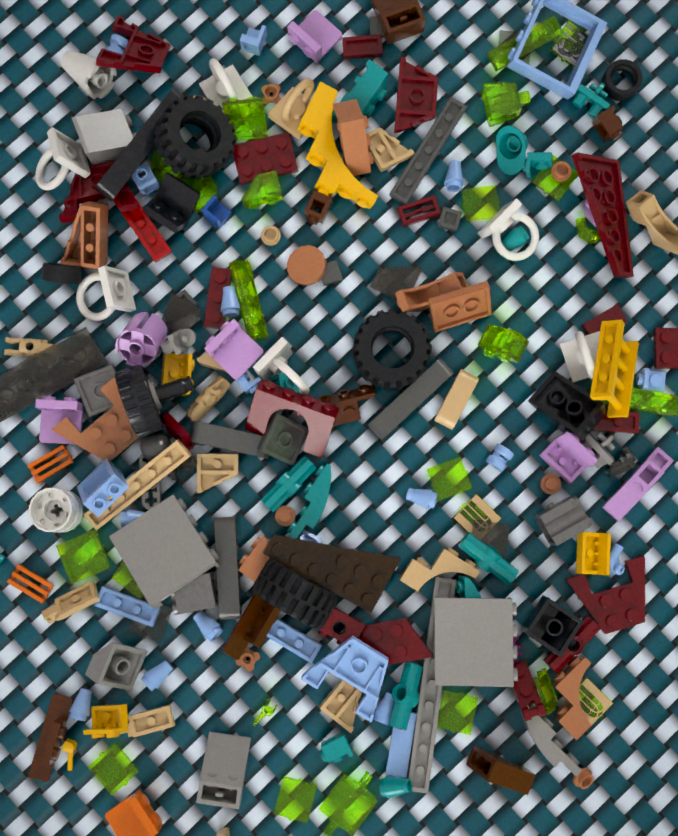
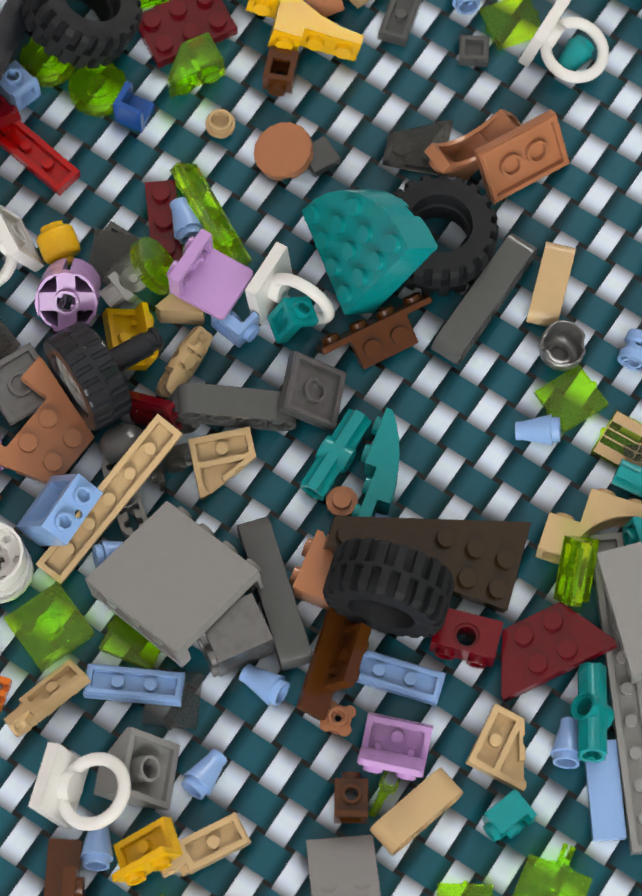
camera: 15 degrees left, 15 degrees down
black bracket [142,172,200,233] -> none
arch [245,380,340,458] -> none
light blue wing [301,635,389,722] -> none
teal cone [379,776,413,799] -> none
dark red tile [397,195,441,228] -> none
clear neon green brick [477,324,529,363] -> none
none -> white tile [28,742,131,831]
none -> yellow head [36,220,81,266]
none -> clear neon green tile [130,237,174,295]
none -> teal brick [301,189,438,315]
none -> reddish brown brick [334,772,368,824]
none -> lavender bracket [357,712,433,781]
none -> tan beam [370,767,464,856]
none -> flat silver hair [539,320,586,371]
none -> clear neon green panel [553,535,599,607]

